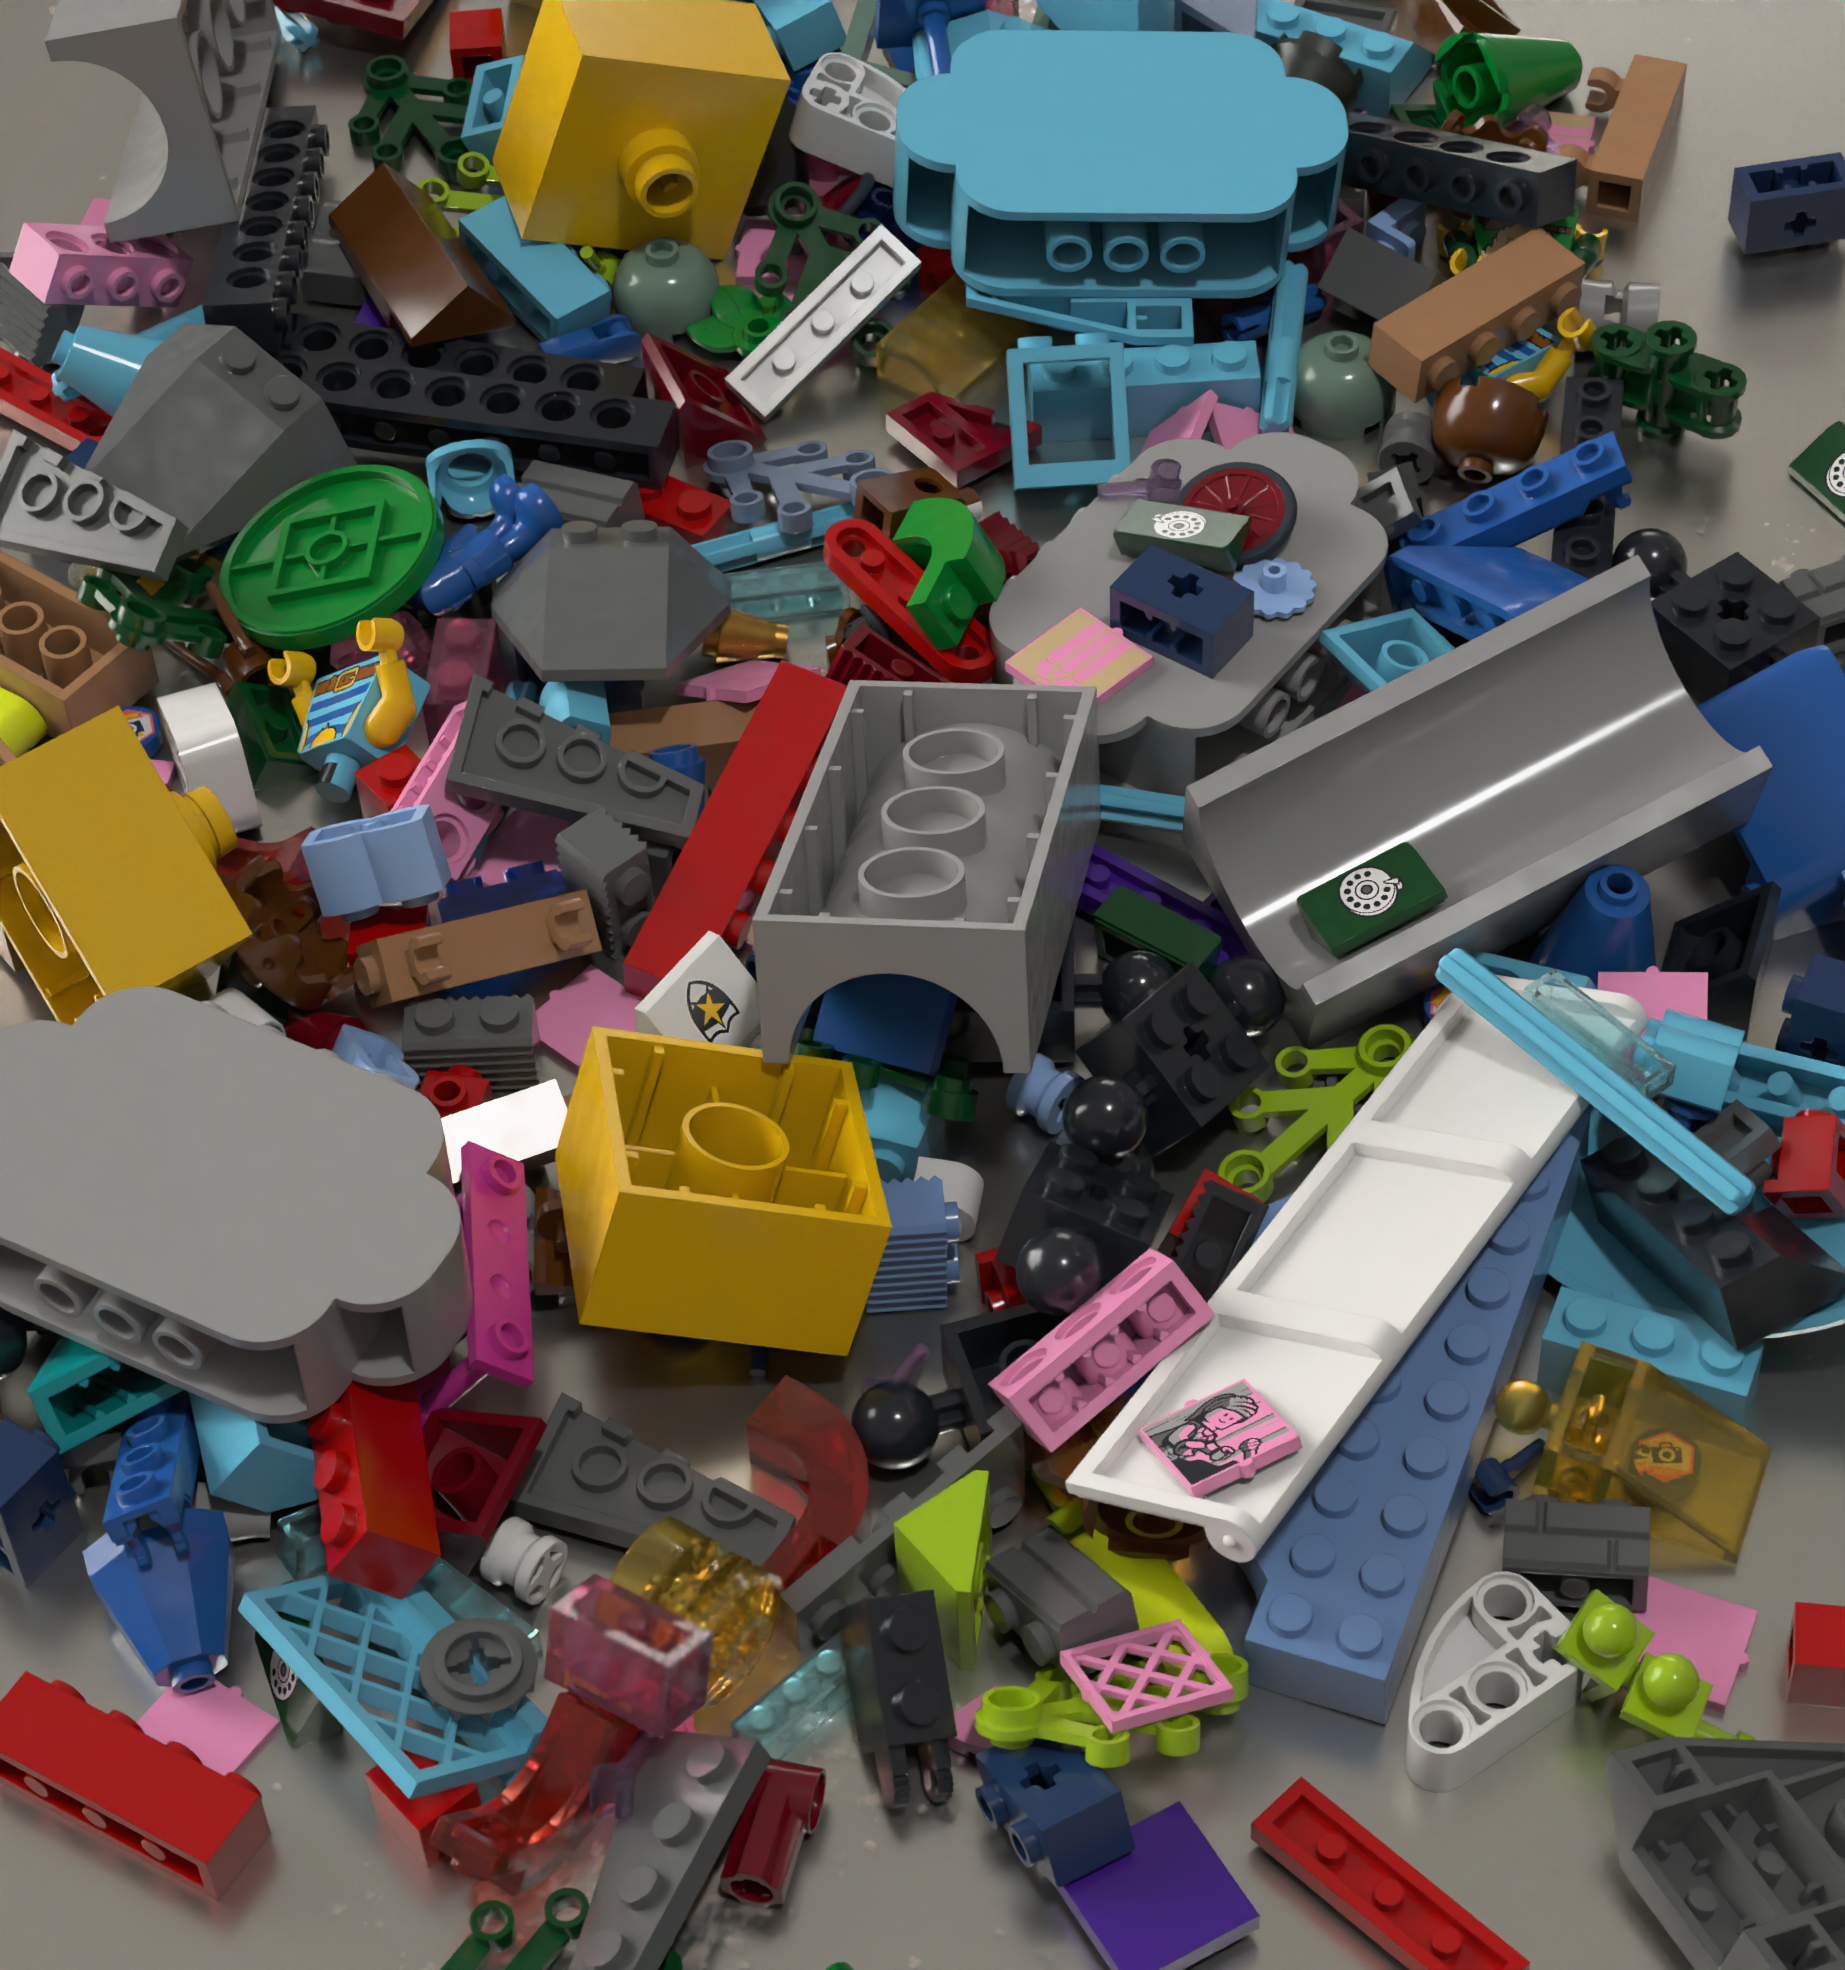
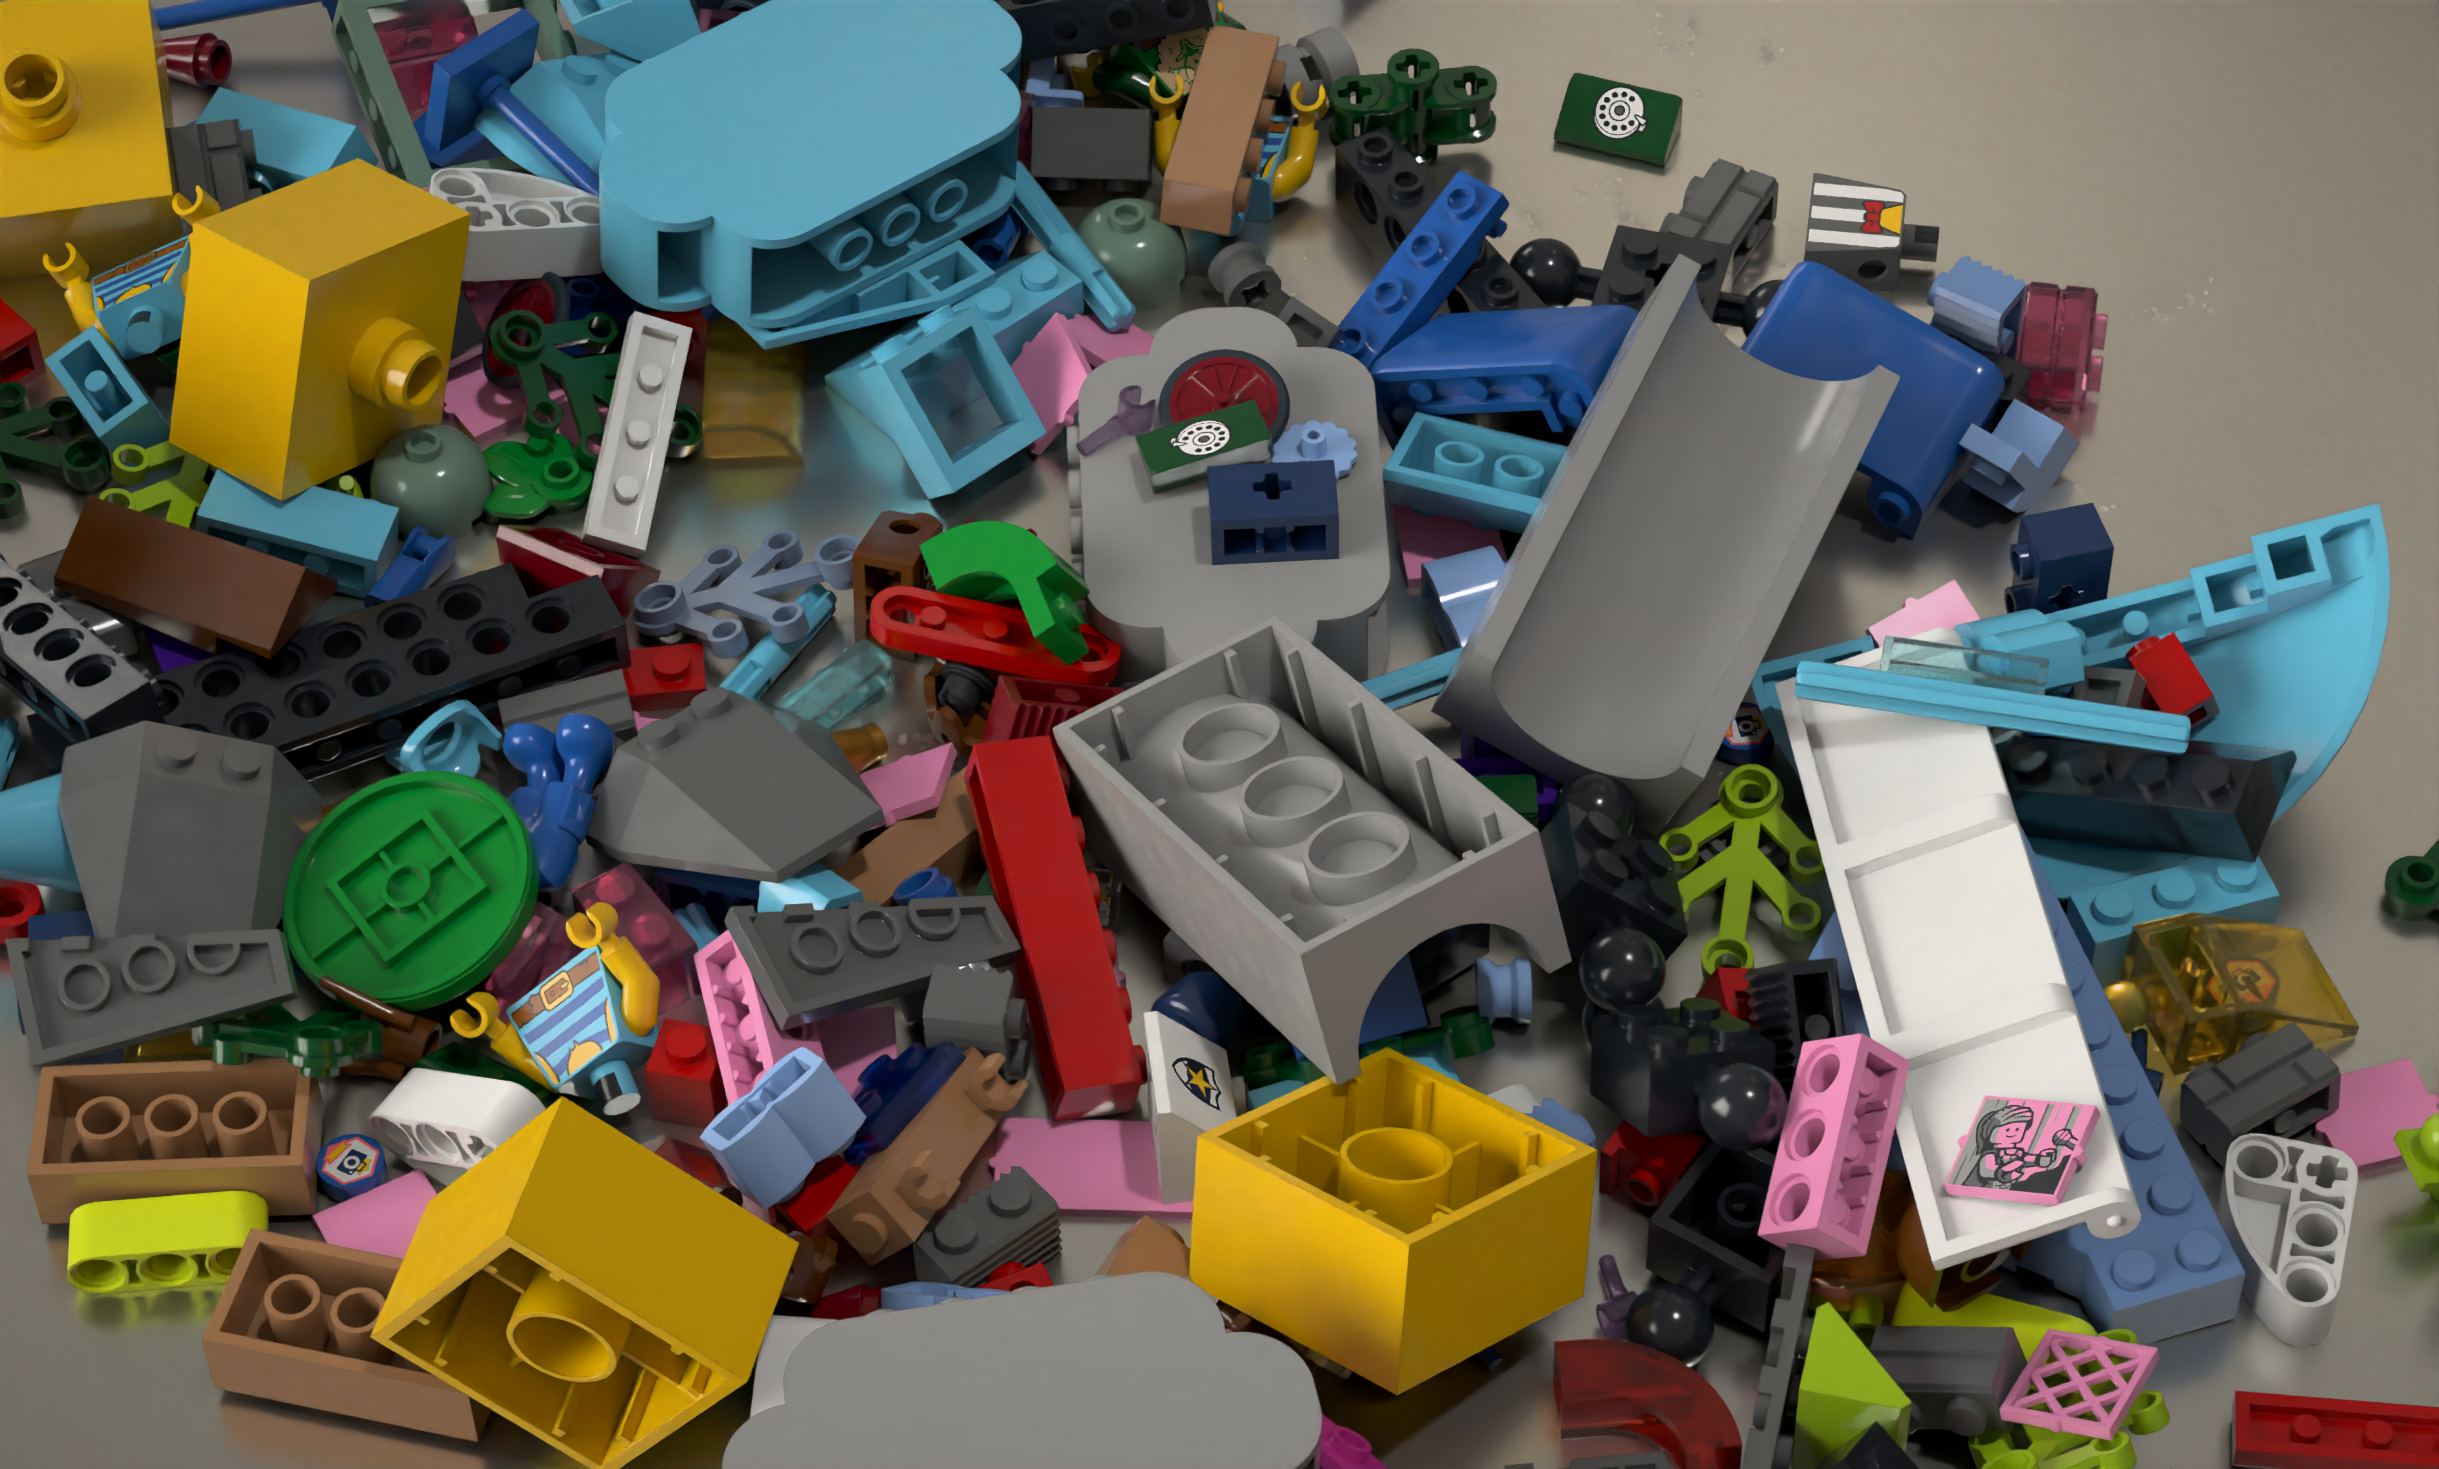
camera: 40 degrees left, 0 degrees up
dark red wing [886,391,1042,489] -> none
piece [1005,607,1154,706] -> none
dark green slope [1297,842,1448,957] -> none
reddish brown cylinder [1431,376,1549,484] -> none
blue cone [1530,865,1656,989] -> none
lime piece [1553,1589,1655,1702] -> none
black slope [1661,881,1781,1042] -> none

